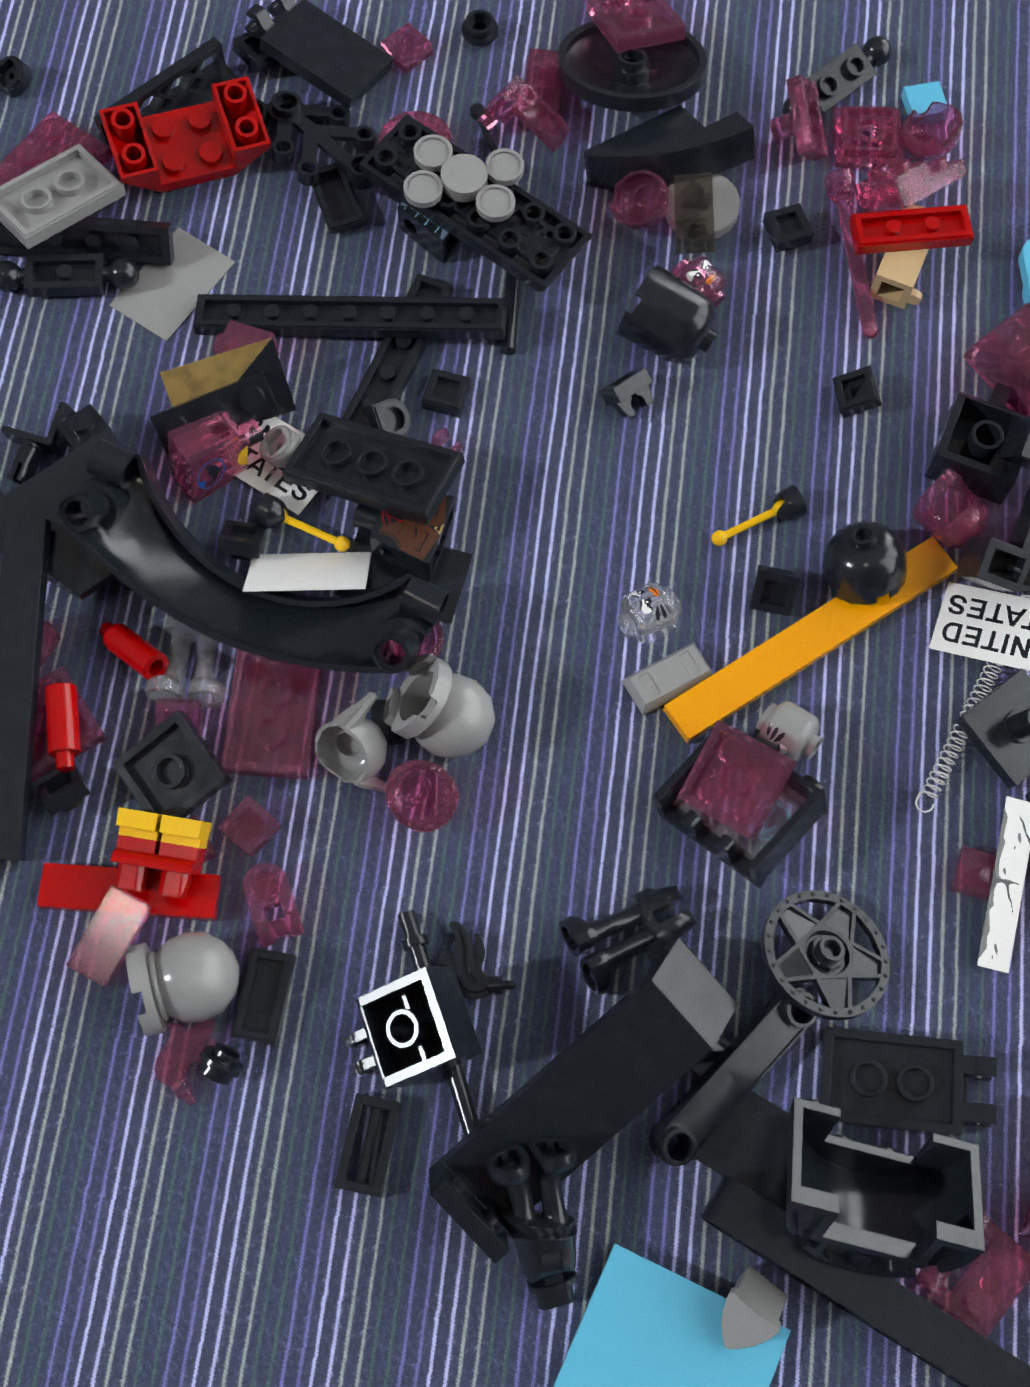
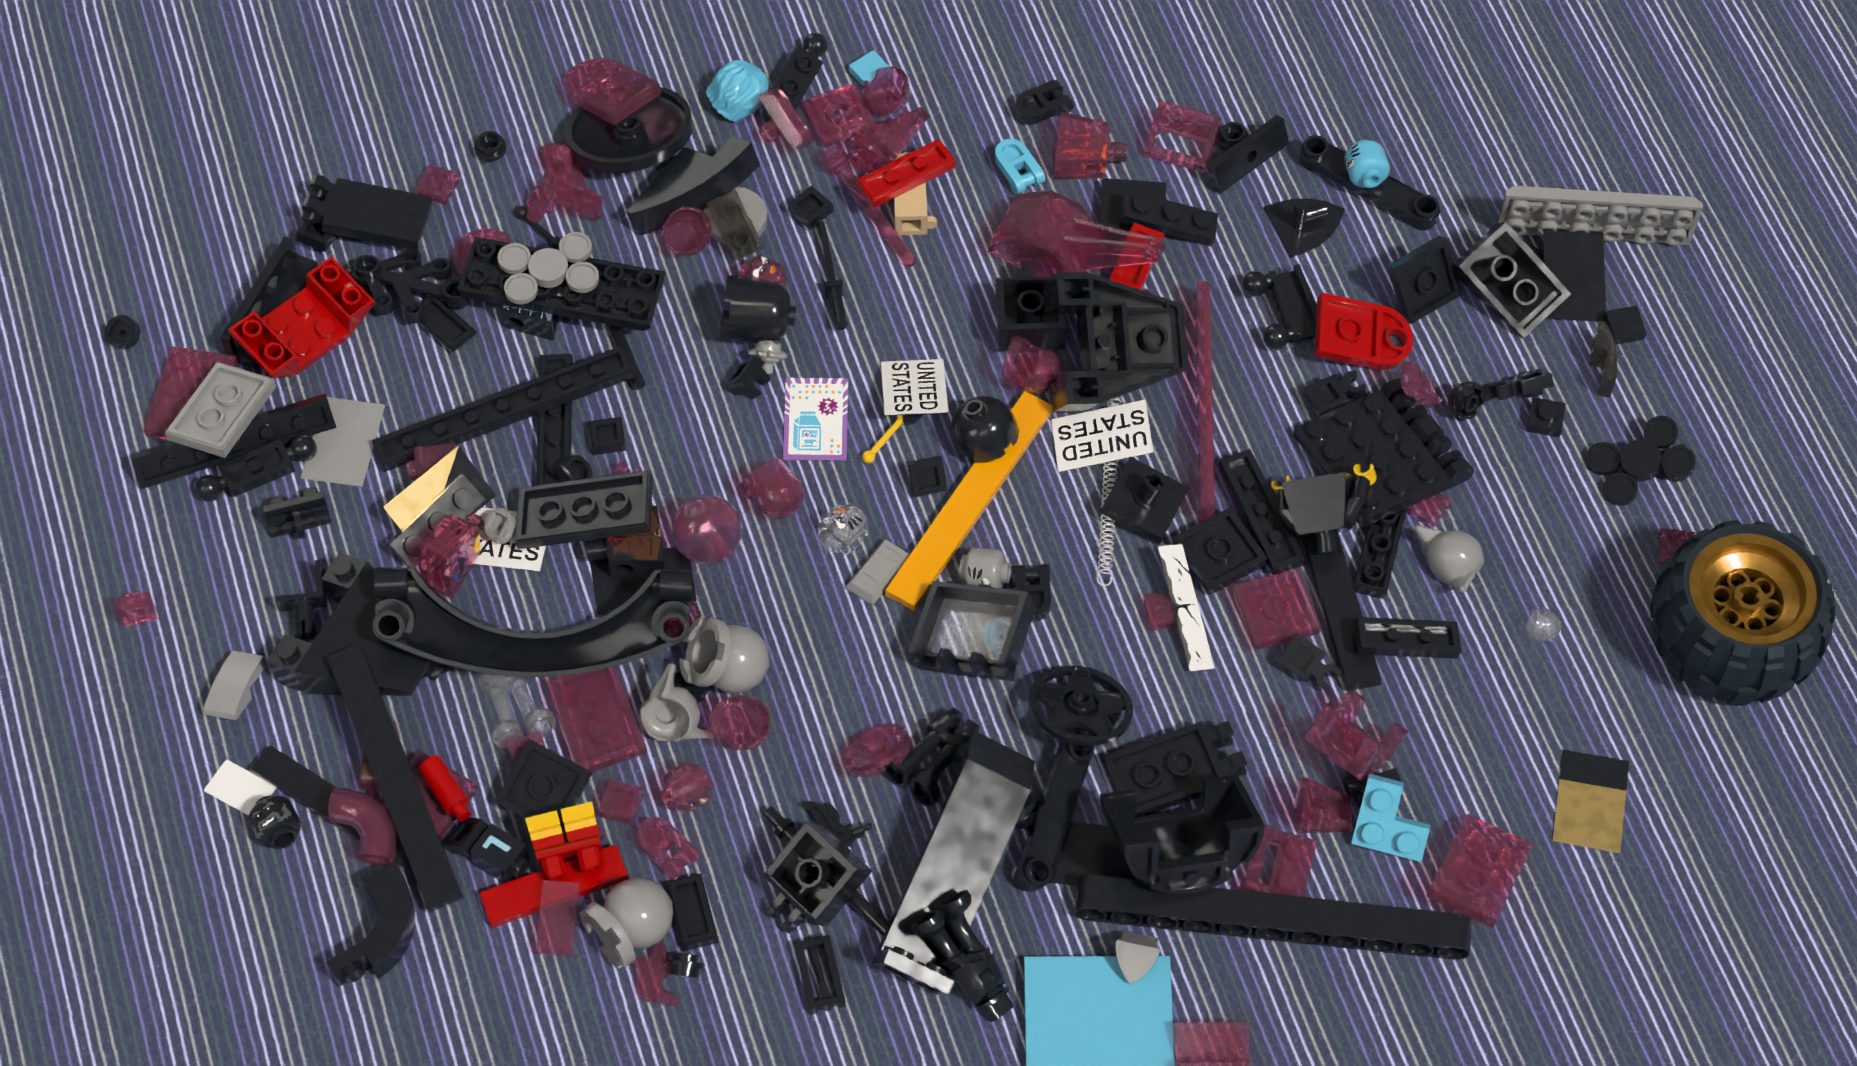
camera: 25 degrees left, 10 degrees down
red cylinder [99,622,169,681] -> none
black plate [217,520,267,560] -> none
white sticker [242,552,372,592] -> none
hinge [253,493,350,552] -> none
clear pink plate [677,720,797,841] -> none
black tile [832,365,882,418] -> none
none -> black hips [263,487,332,539]
none -> black brick [470,823,530,884]
none -> clear pink head [659,761,714,814]
none -> clear pink piece [672,495,742,565]
none -> medium azure hair [706,60,769,122]
none -> clear pink helmet [739,459,805,520]
none -> light grey plant [749,340,788,374]
none -> sticker [783,378,848,461]
none -> black sword [819,221,848,330]
none -> clear pink plate [842,723,911,777]
none -> white sticker [881,359,948,415]
none -> black plate [1015,564,1051,622]

